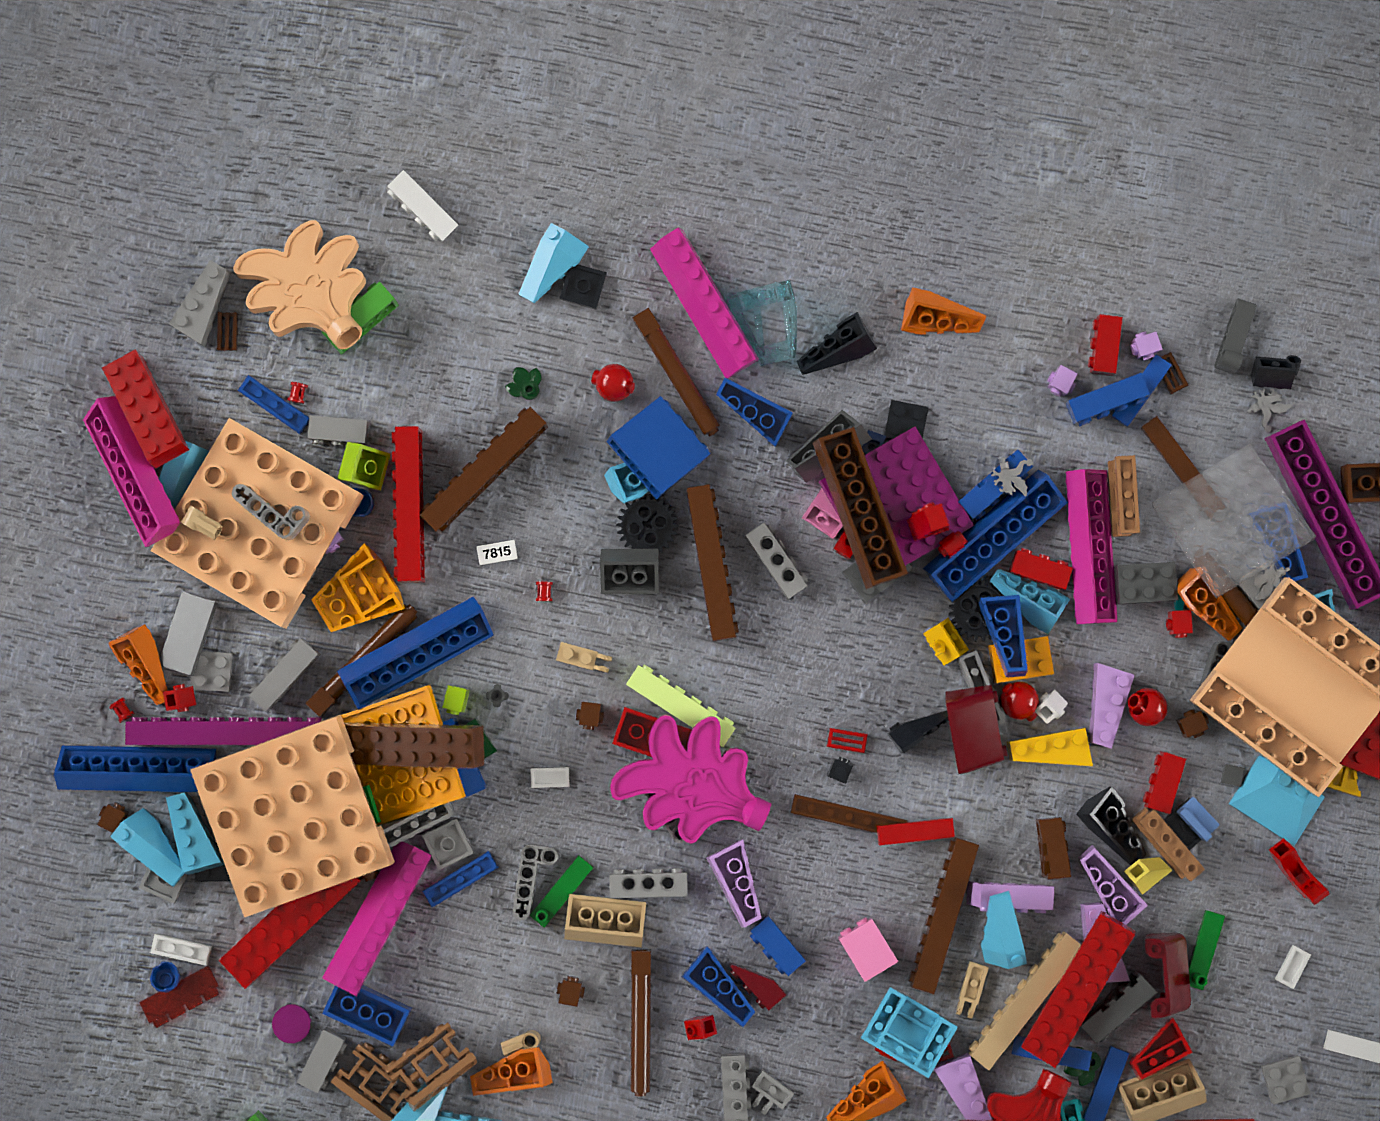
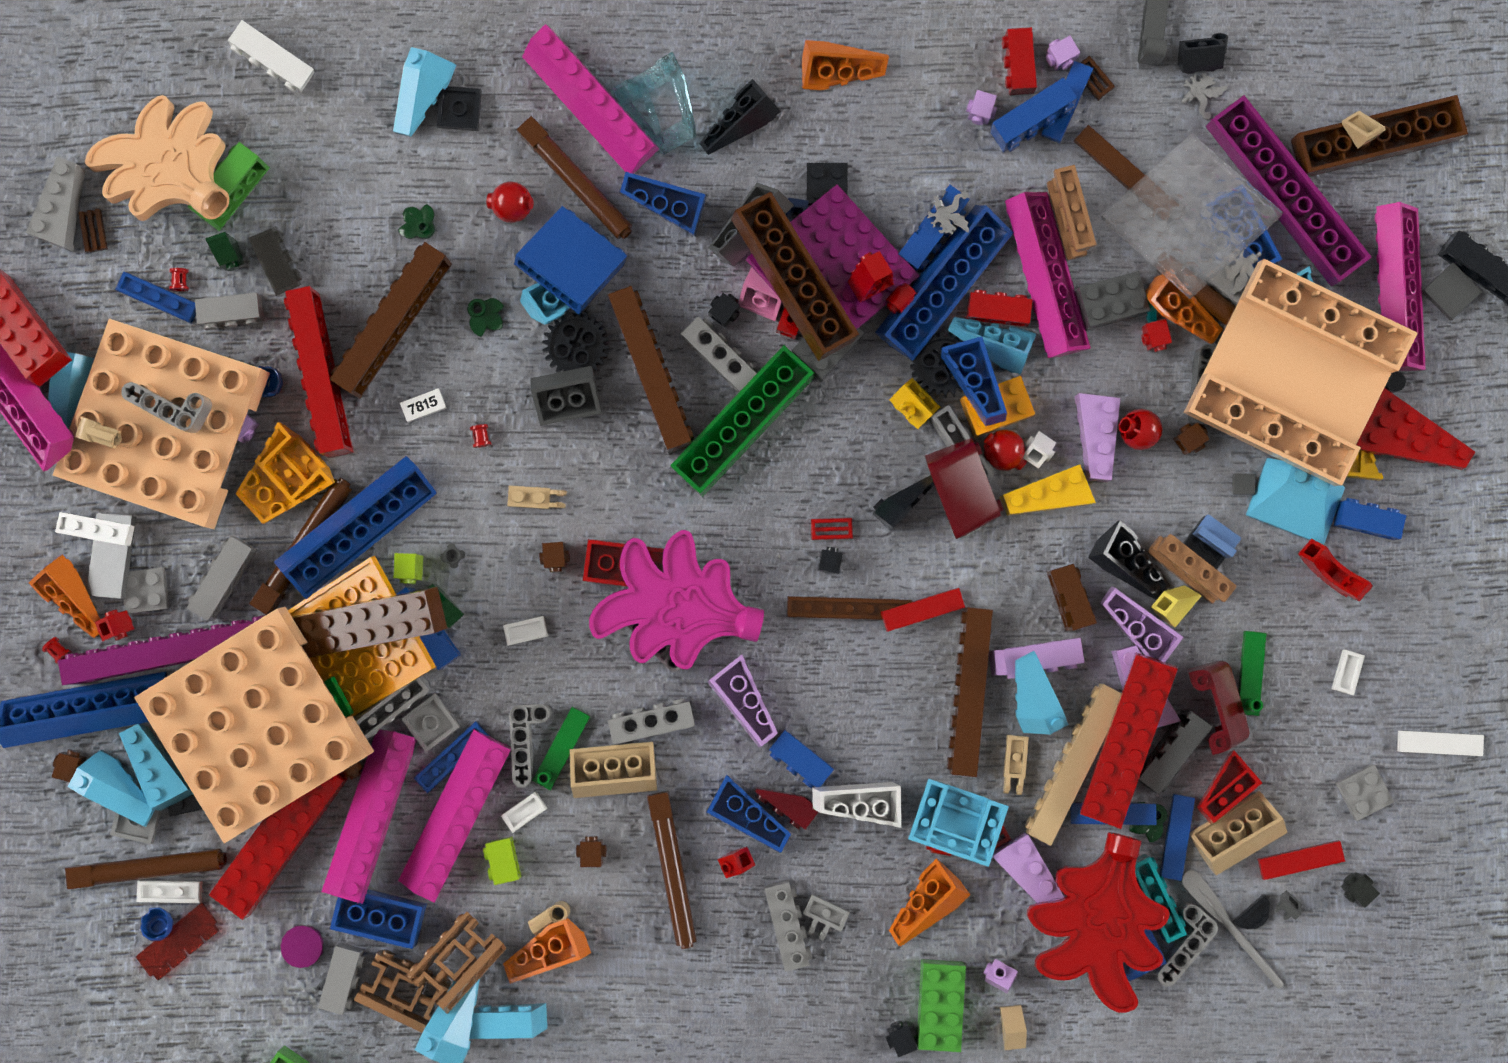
camera: 10 degrees left, 0 degrees up
lime brick [337,442,391,491] -> none
yellowish green brick [626,664,736,747] -> none
bright pink slope [838,917,898,982] -> none
red brick [1143,751,1186,814] -> none
none -> white tile [55,512,135,546]
none -> reddish brown brick [65,849,227,889]
none -> dark green slope [205,232,245,271]
none -> clear smoke wedge [248,226,302,296]
none -> dark pink slope [398,729,511,903]
none -> dark green plate [467,298,504,337]
none -> lime brick [483,836,522,885]
none -> white tile [501,791,548,833]
none -> green slope [670,345,815,497]
none -> black brick [708,293,740,328]
none -> white wedge [812,782,901,828]
none -> blue brick [1333,498,1406,540]

